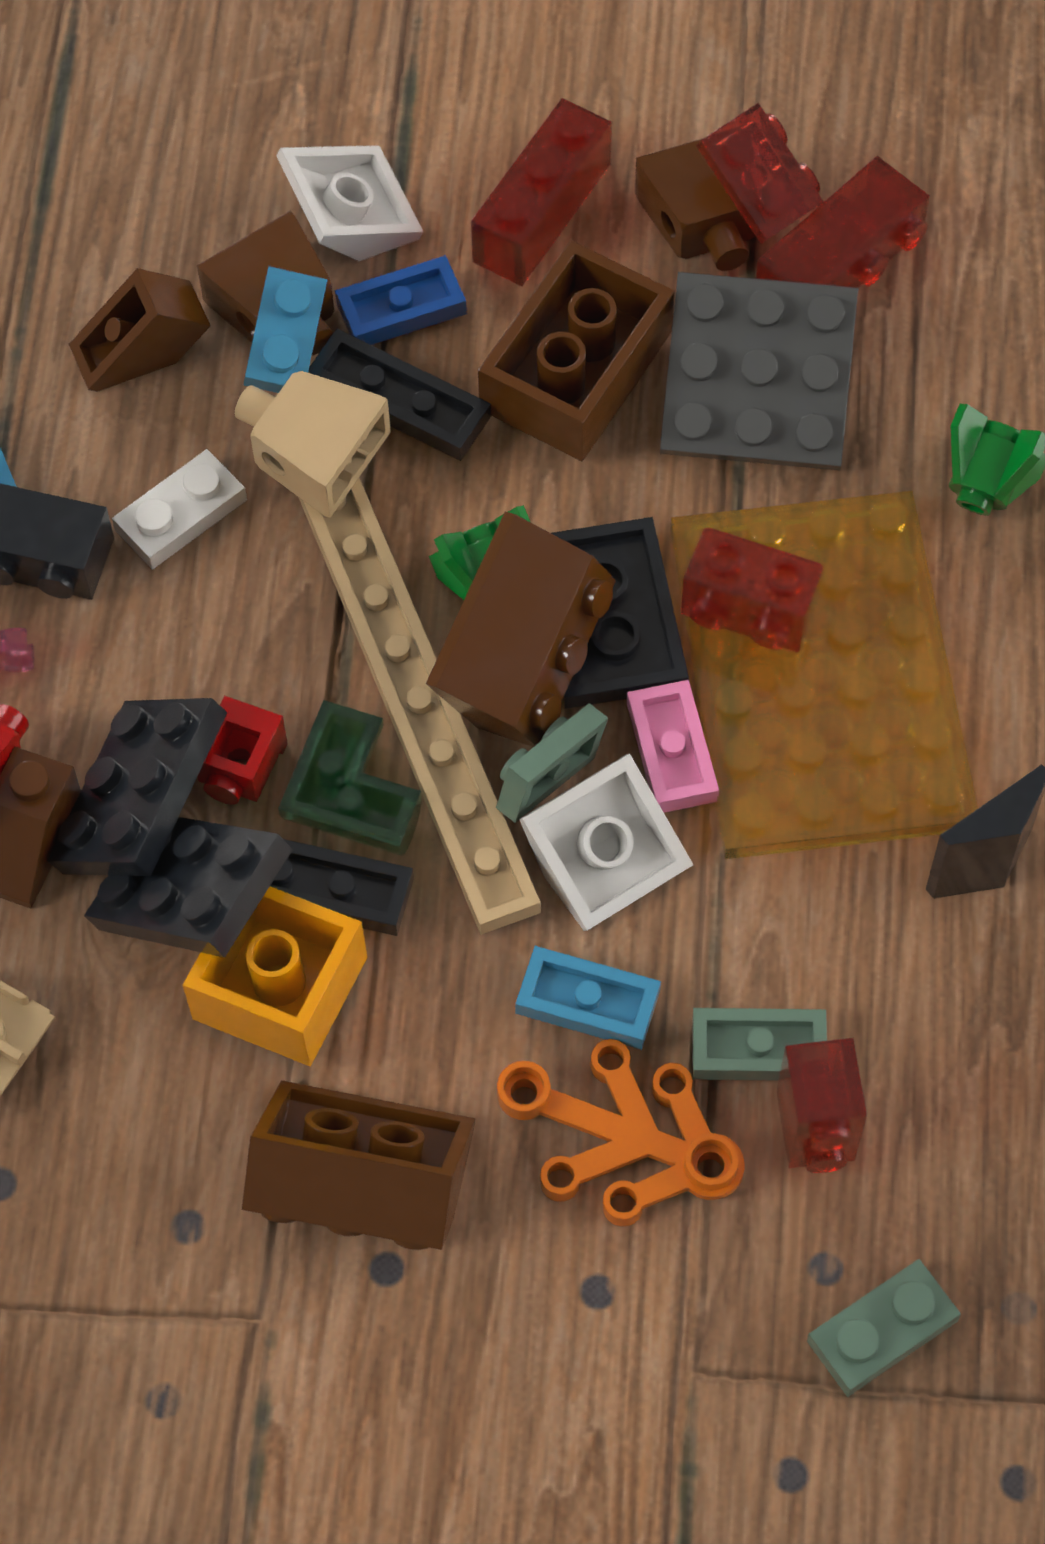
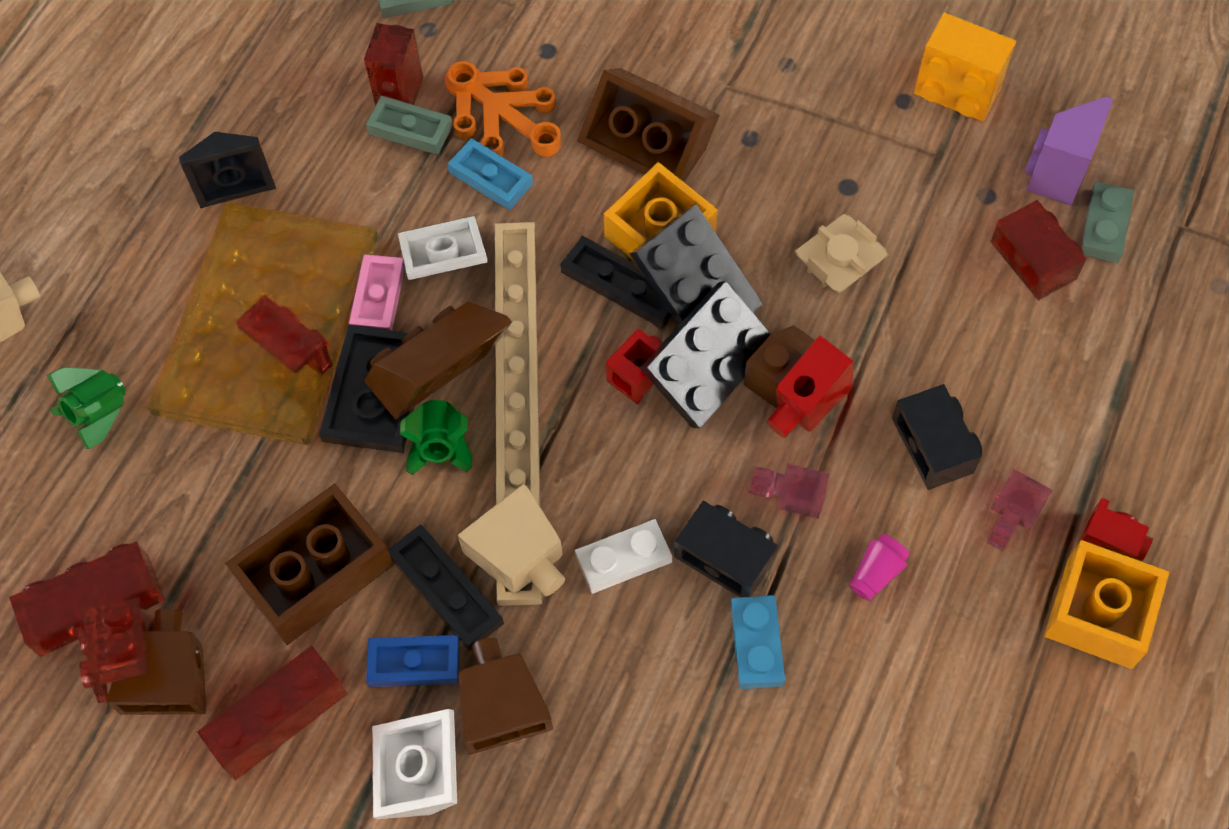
camera: 160 degrees left, 0 degrees up
reddish brown slope [69,268,211,392] -> none
dark azure plate [243,266,327,393] -> none
clear green brick [278,700,422,856] -> none
sand green plate [496,703,608,823] -> none
dark grey plate [660,272,858,471] -> none

